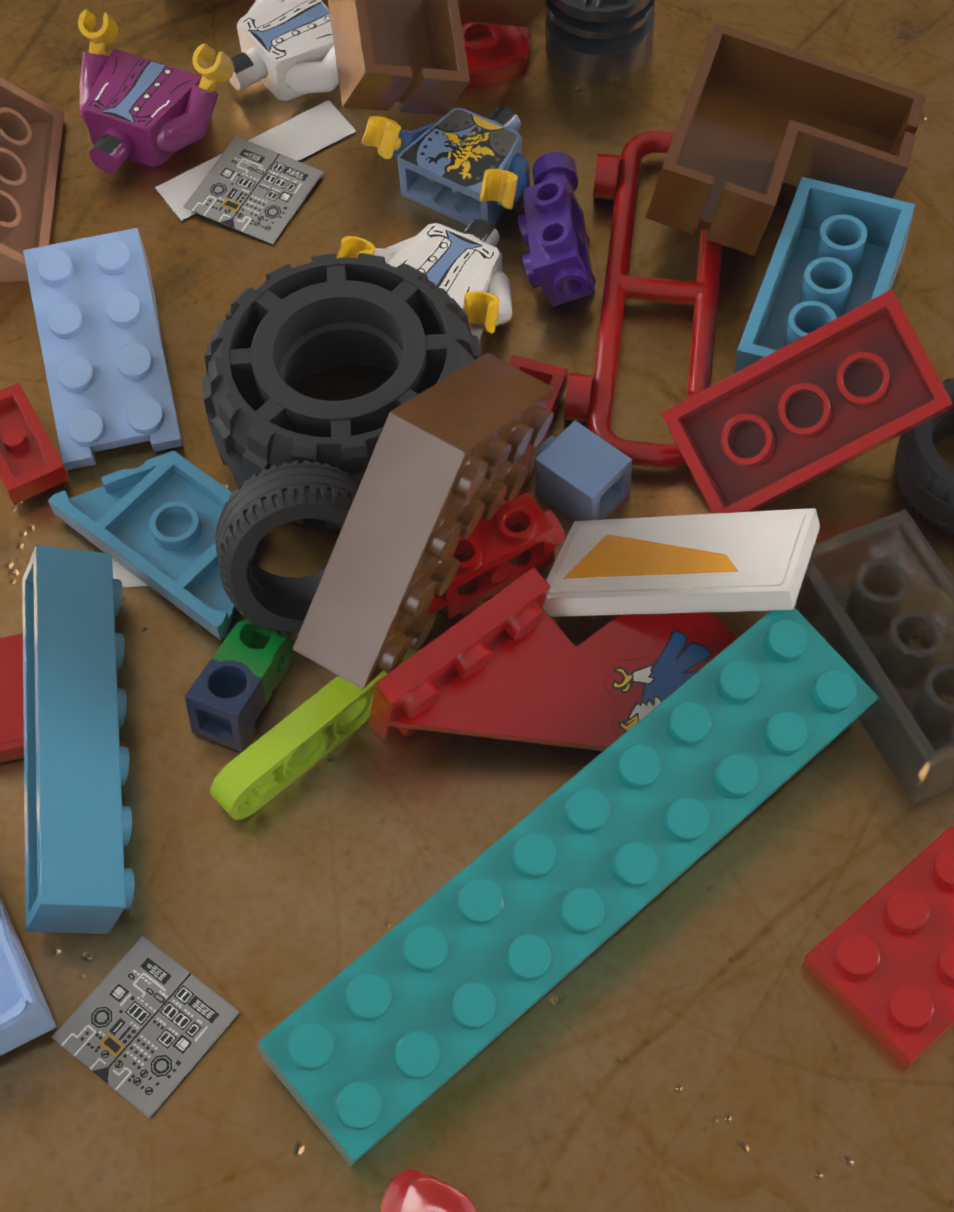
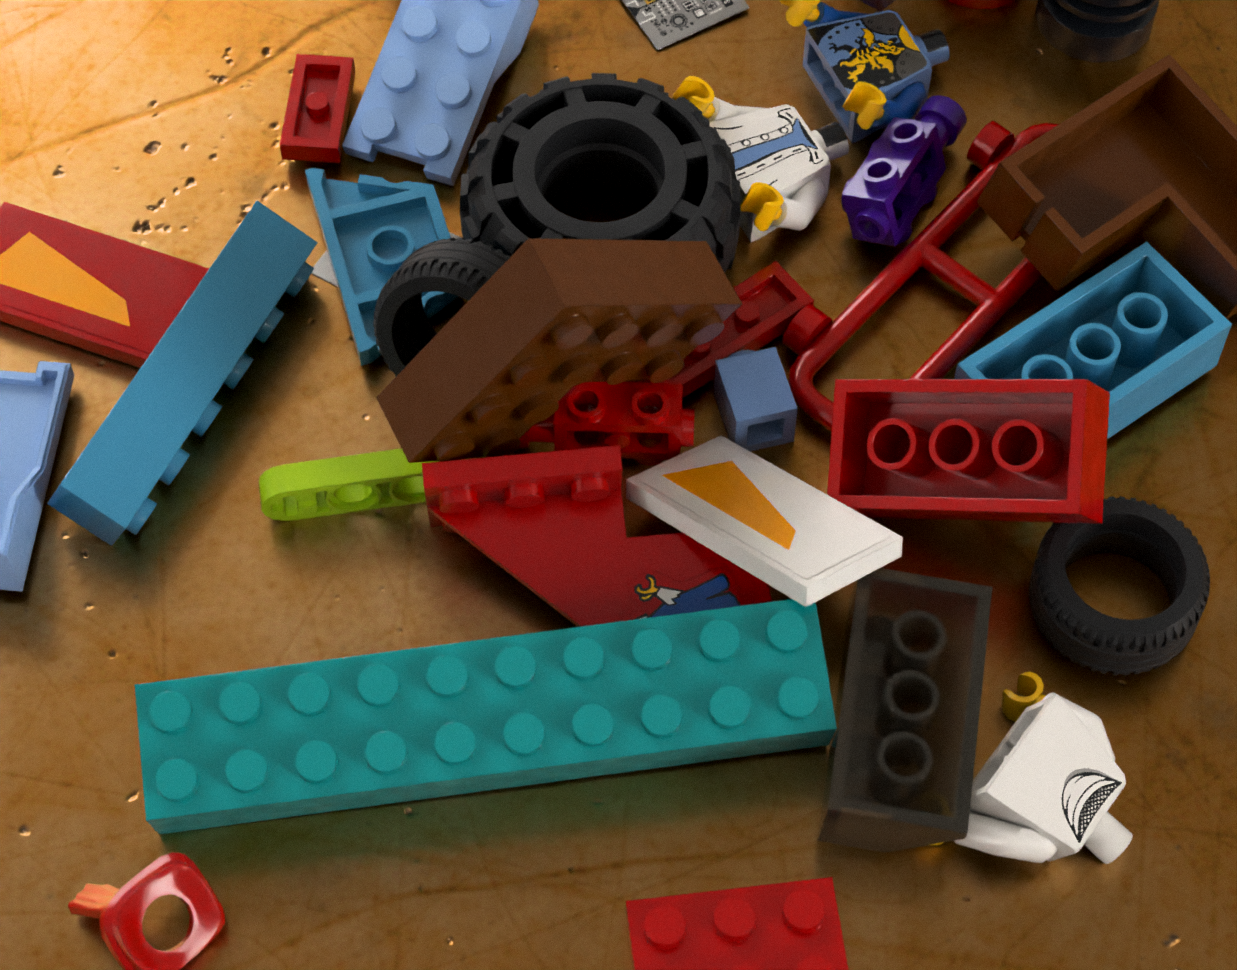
camera: 30 degrees right, 0 degrees up
light grey sticker [52,936,240,1119] -> none
dark blue leg [185,620,294,753] -> none

